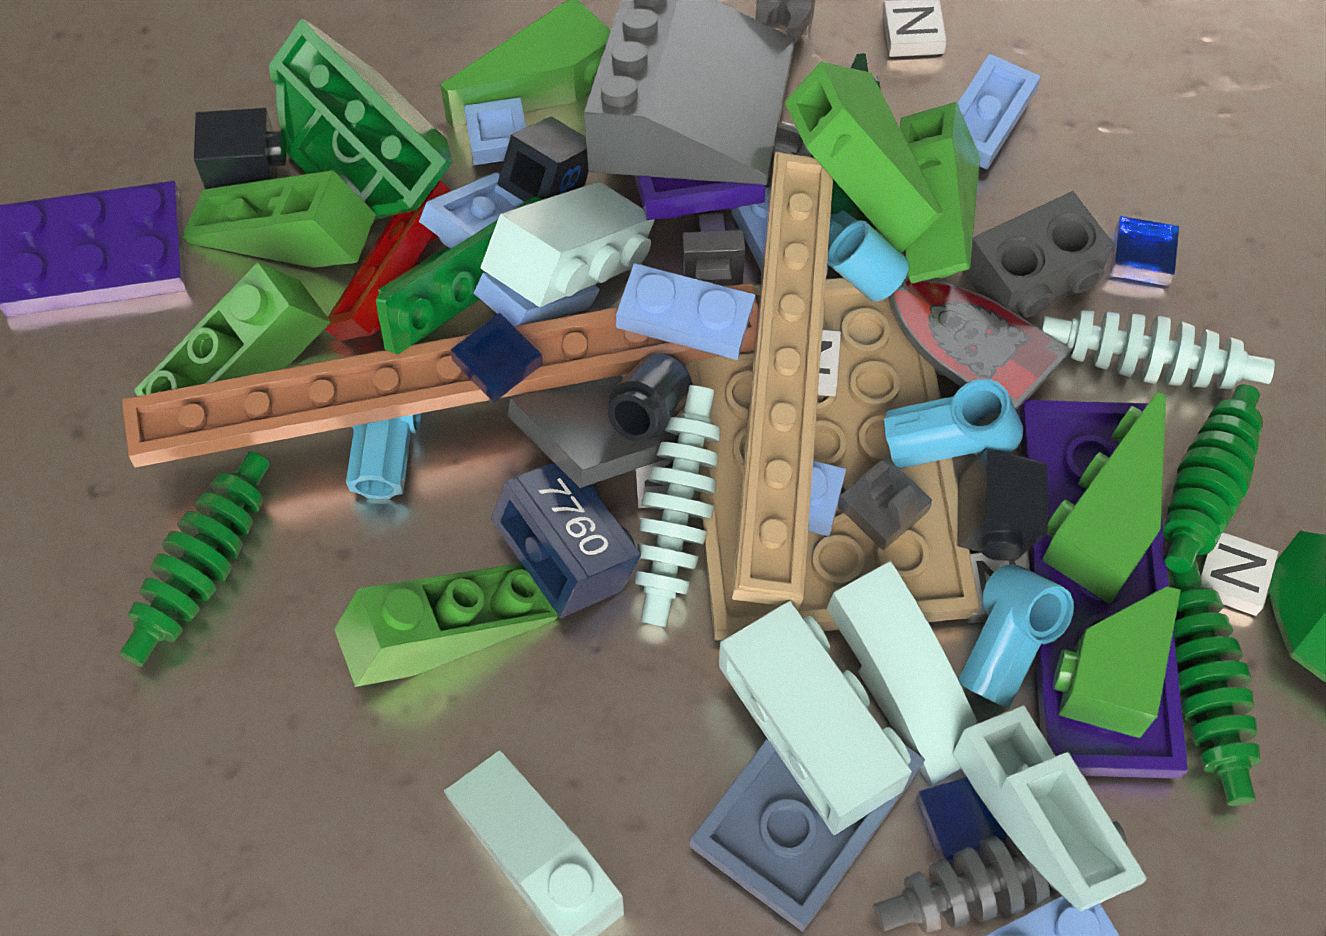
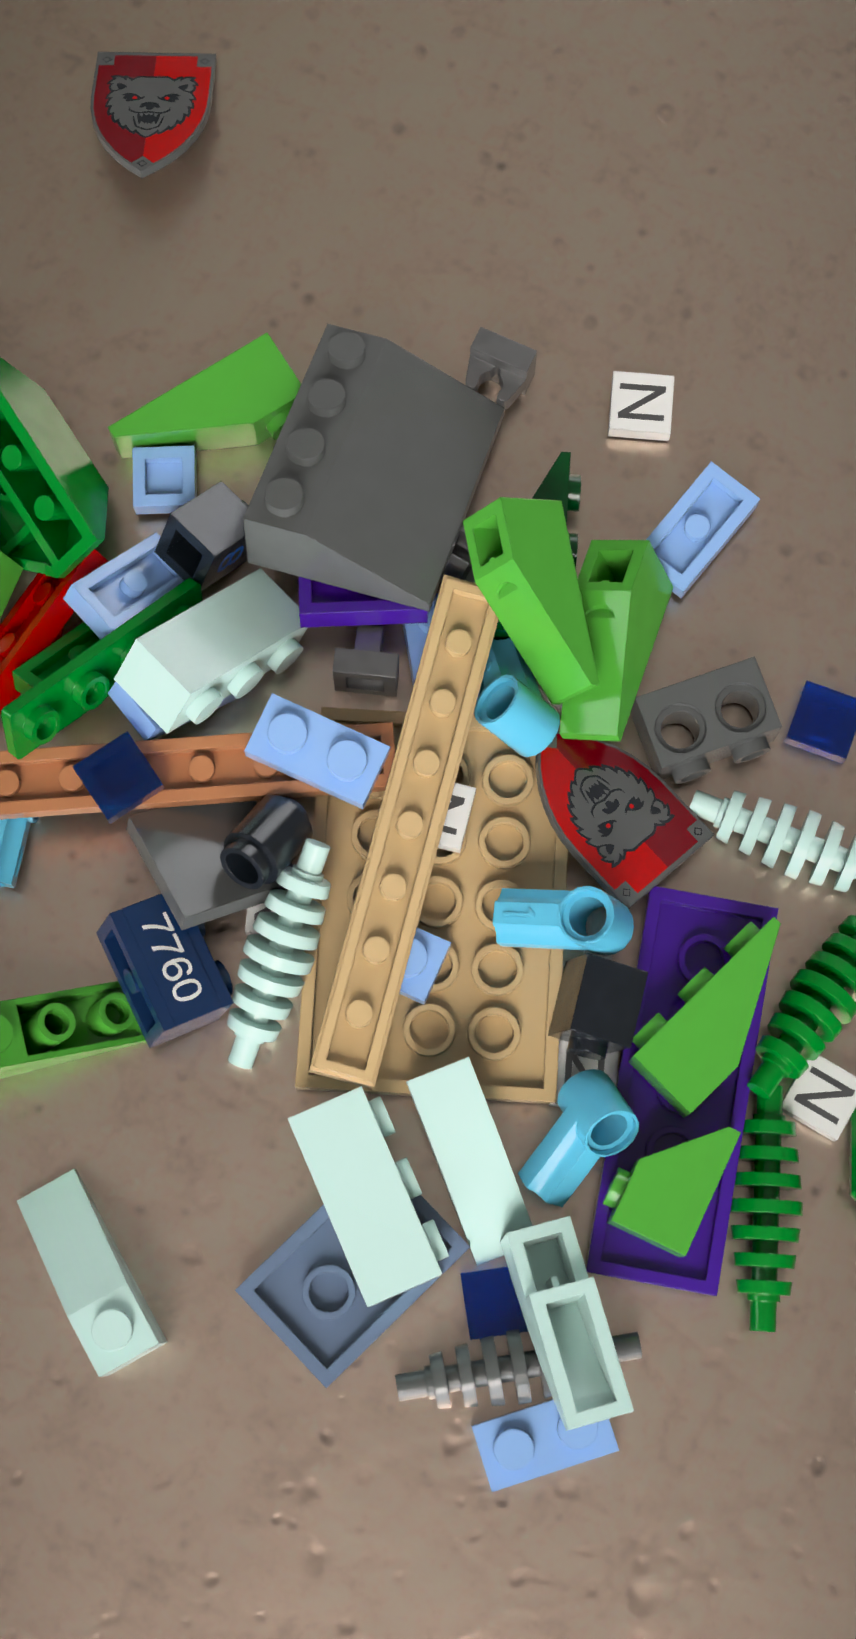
camera: 10 degrees right, 15 degrees up
flat silver tile [838,457,933,551] -> none

